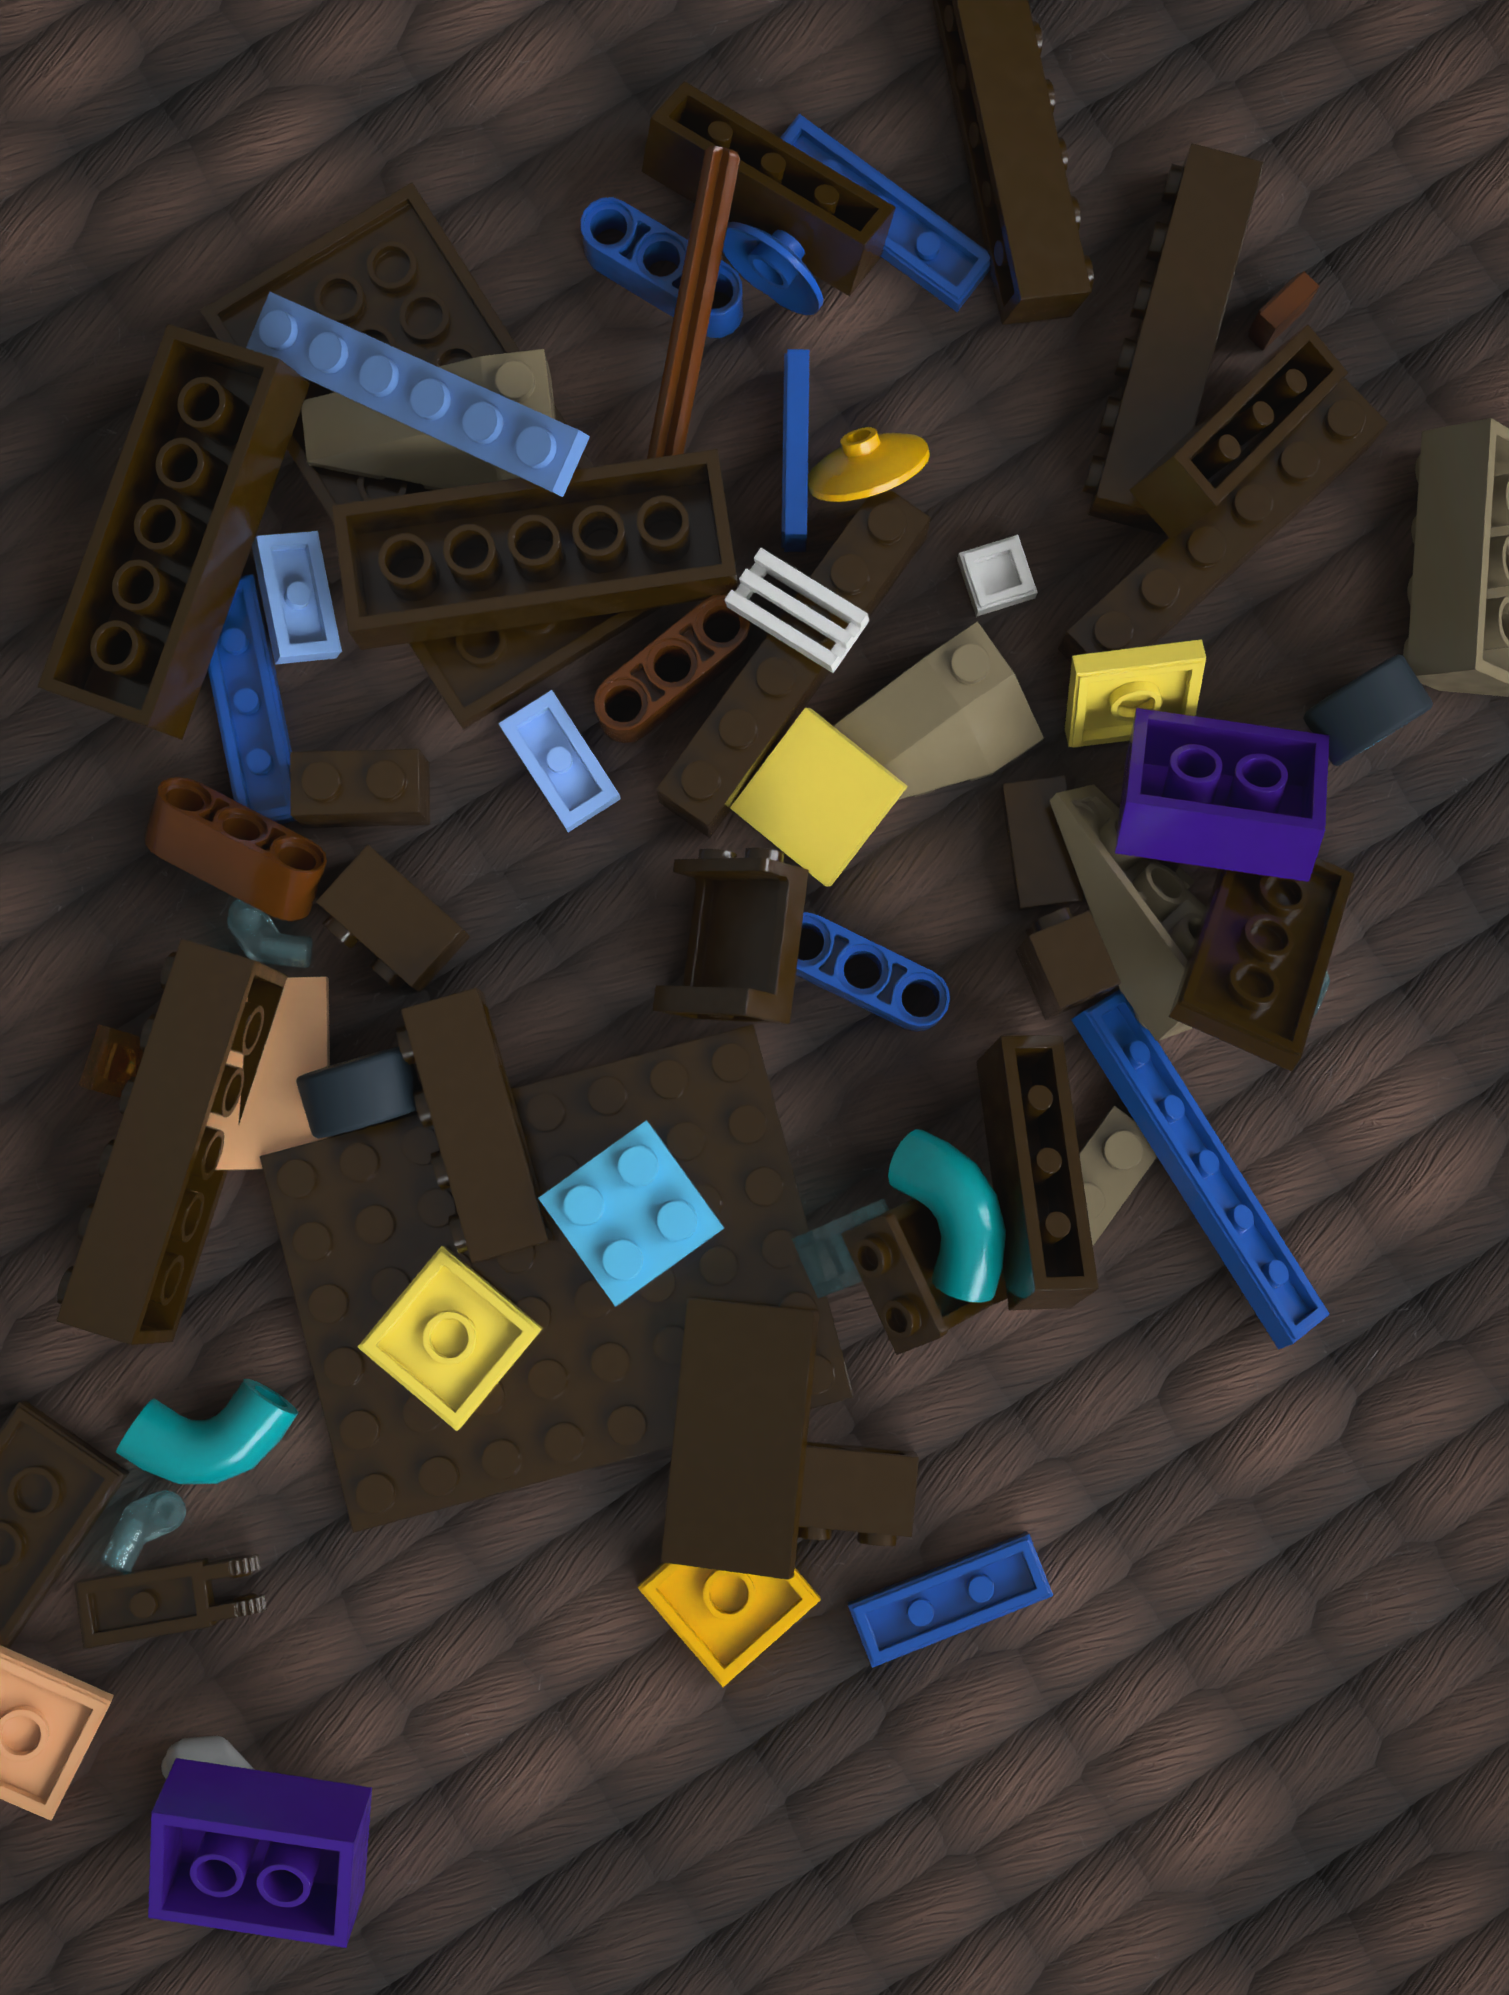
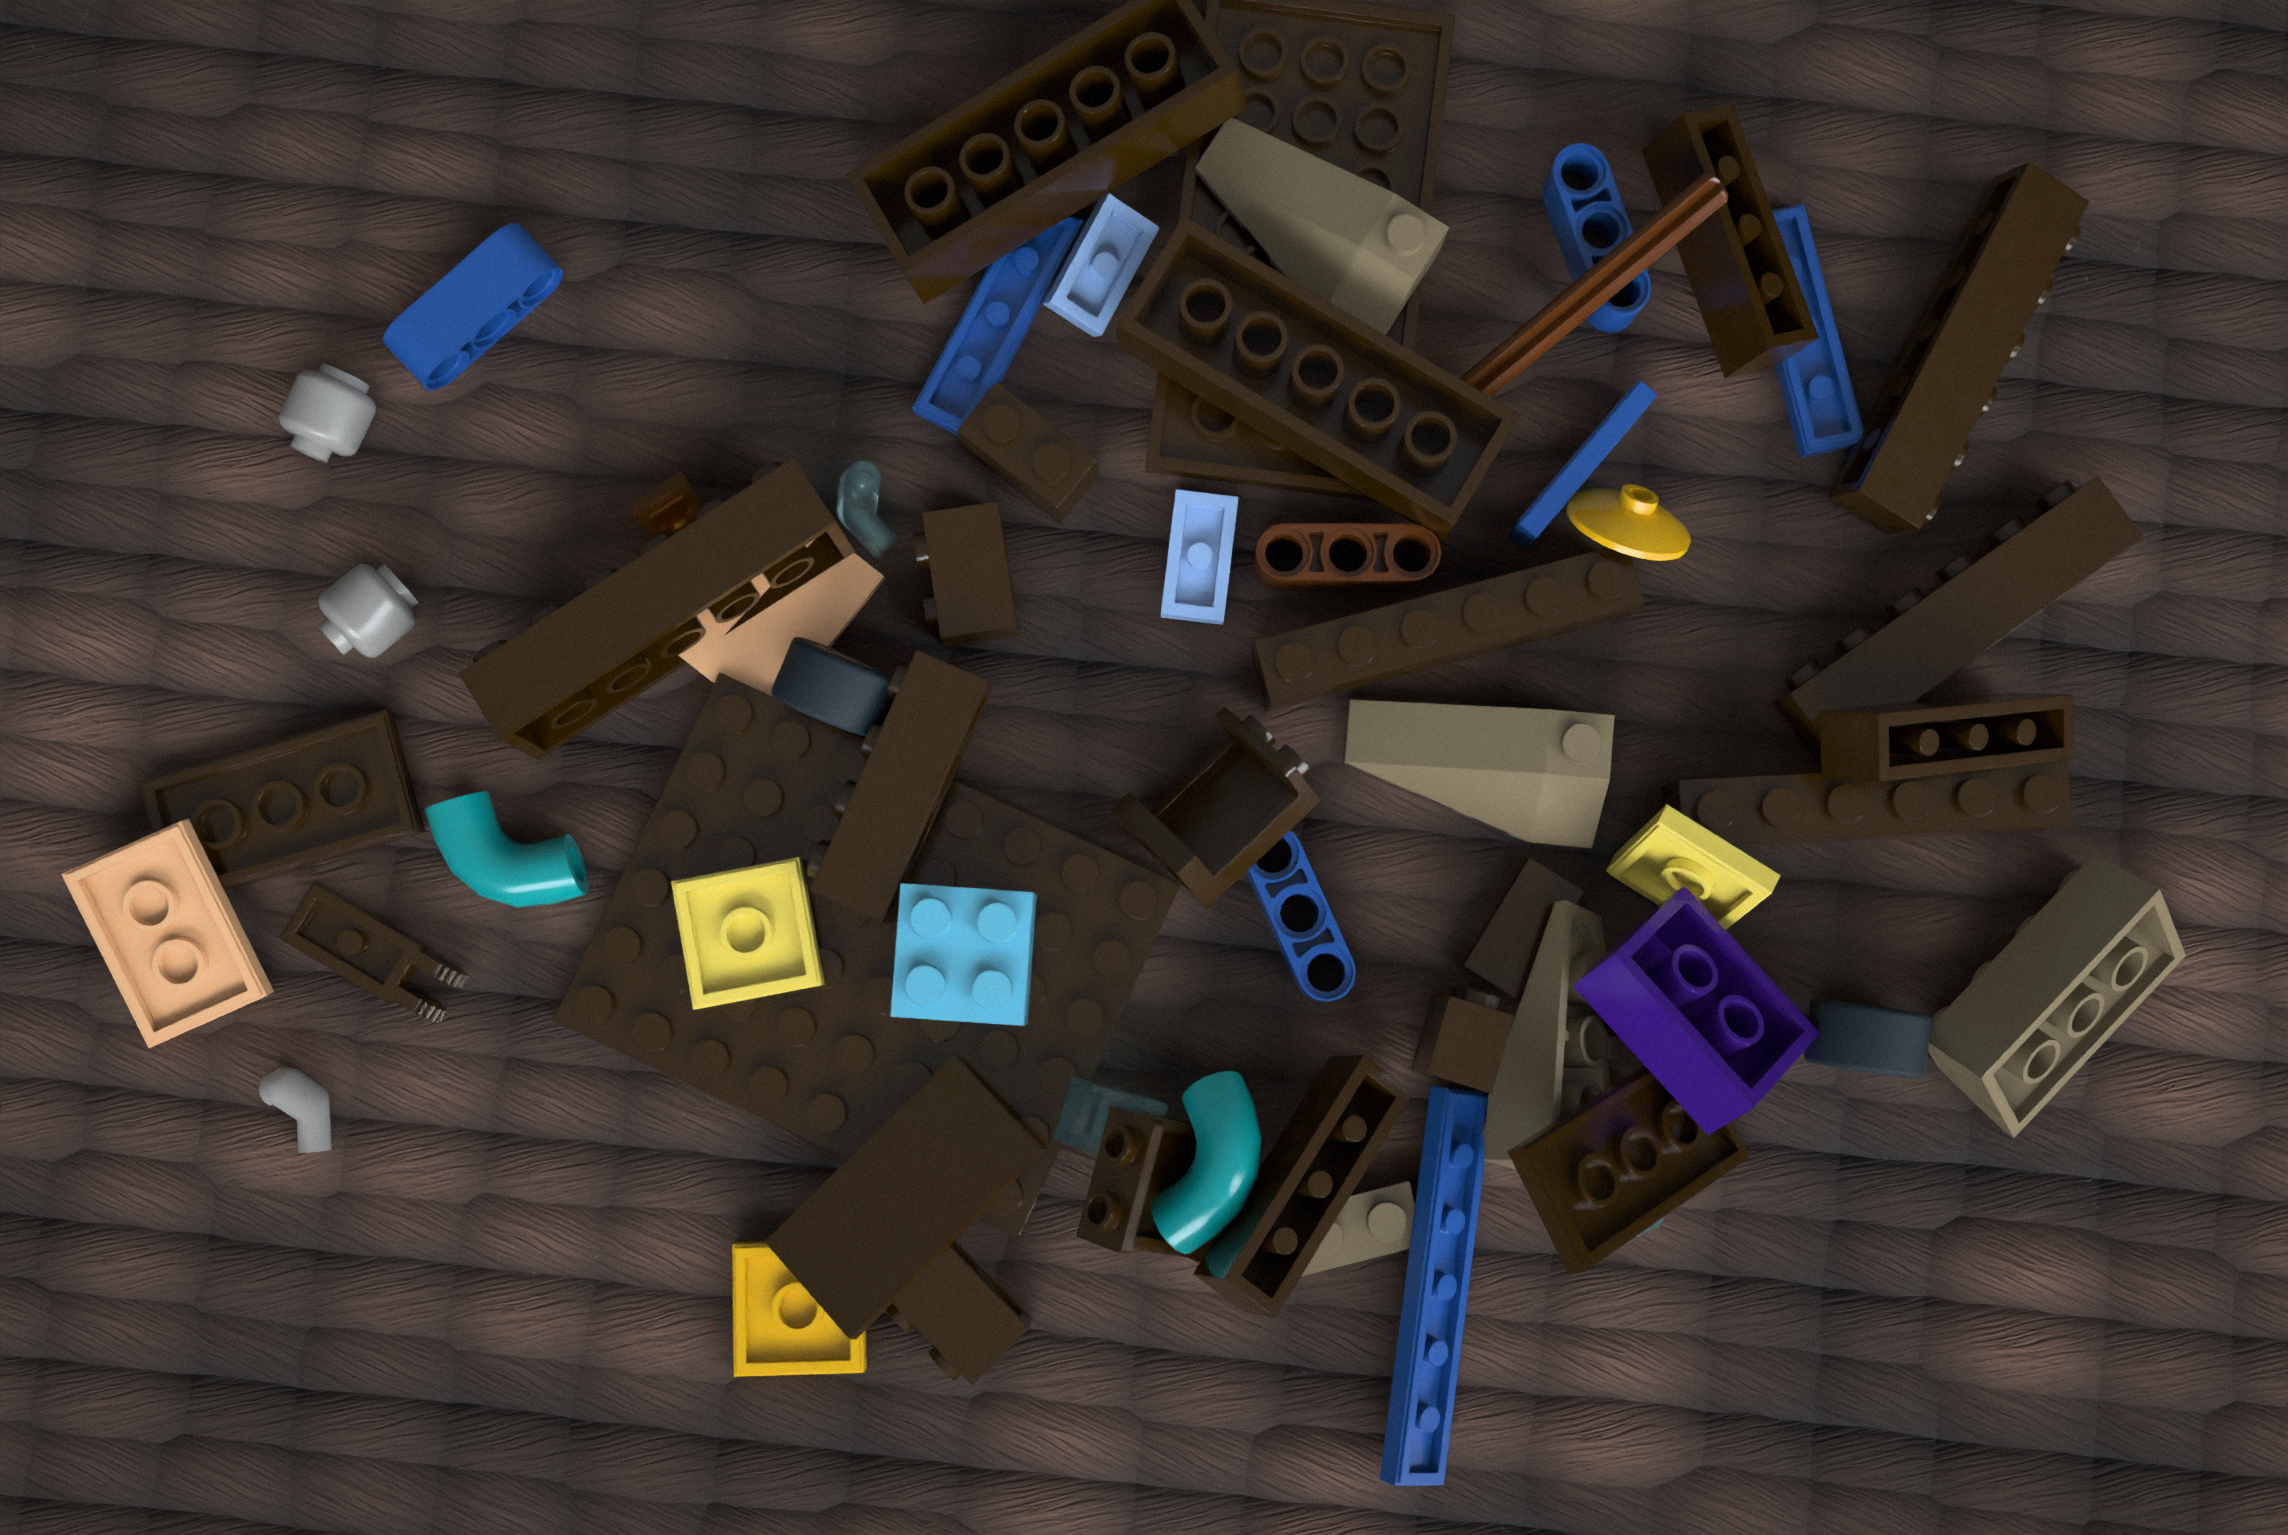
camera: 35 degrees right, 0 degrees up
clear light blue arm [100,1490,186,1573] -> none
reddish brown beam [144,777,327,921] -> none
dark purple brick [148,1758,372,1948] -> none
medium blue plate [246,292,590,497] -> none
blue dish [722,222,823,315] -> none
white tile [725,548,869,673] -> none
light yellow tile [730,707,908,887] -> none
blue tile [847,1532,1053,1668] -> none
white tile [957,535,1038,617] -> none
reddish brown tile [1248,271,1320,351] -> none

